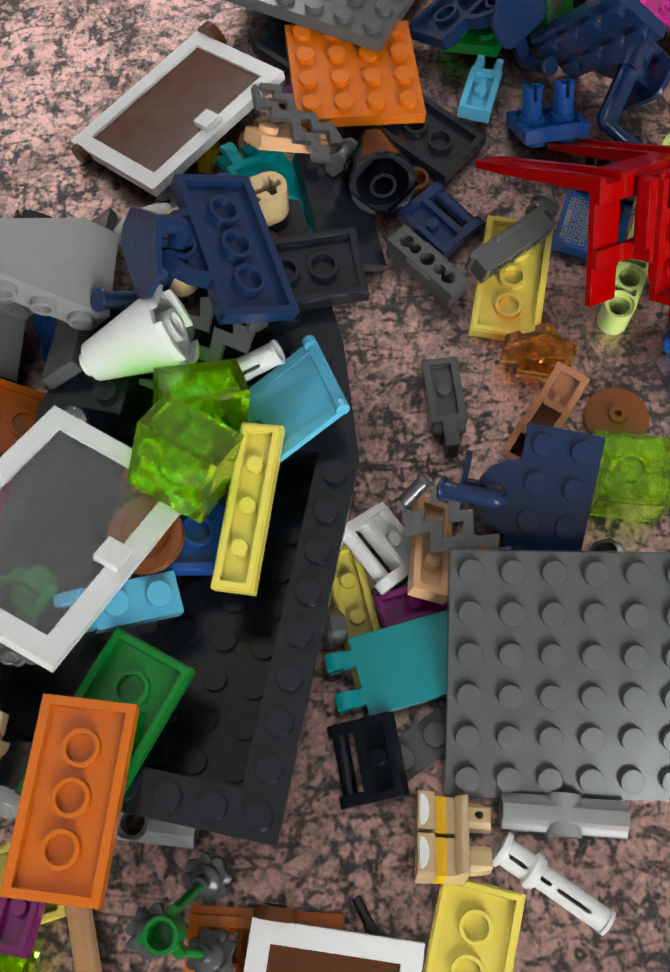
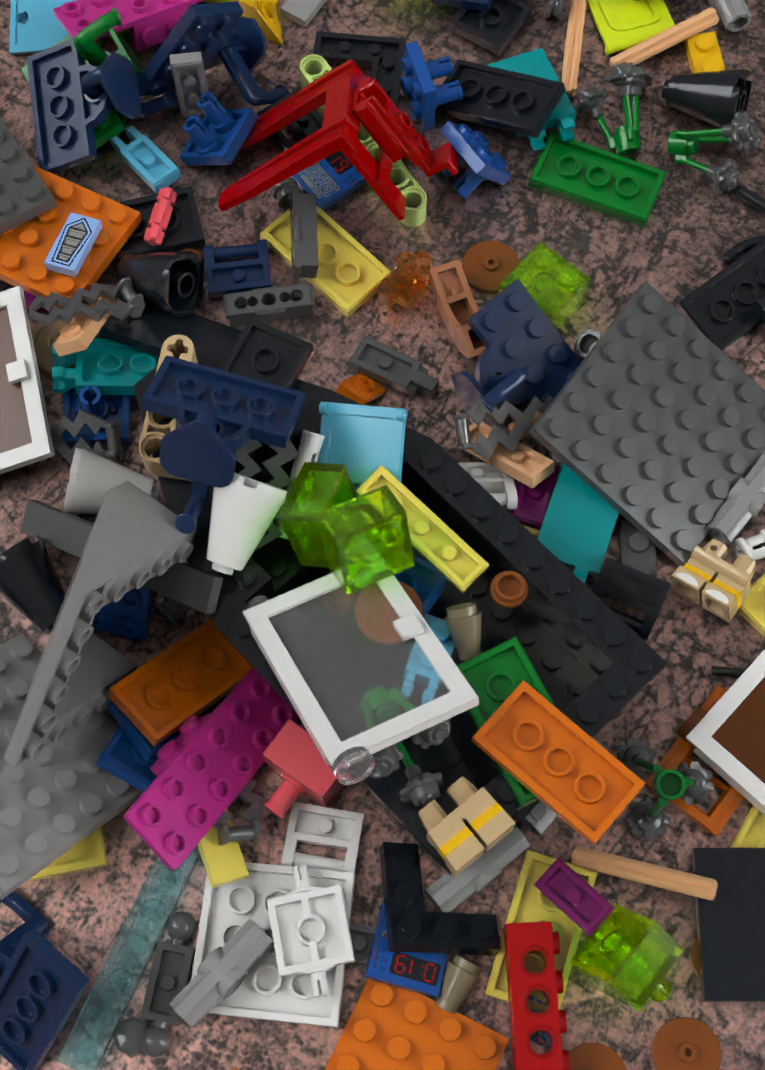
camera: 55 degrees left, 0 degrees up
none -> light blue tile [44,212,102,278]
none -> coral axle [144,187,177,246]
none -> light grey tile [169,51,209,118]
none -> orange bracket [336,373,386,405]
none -> dark tan cone [444,602,482,660]
none -> dark orange plate [490,571,528,608]

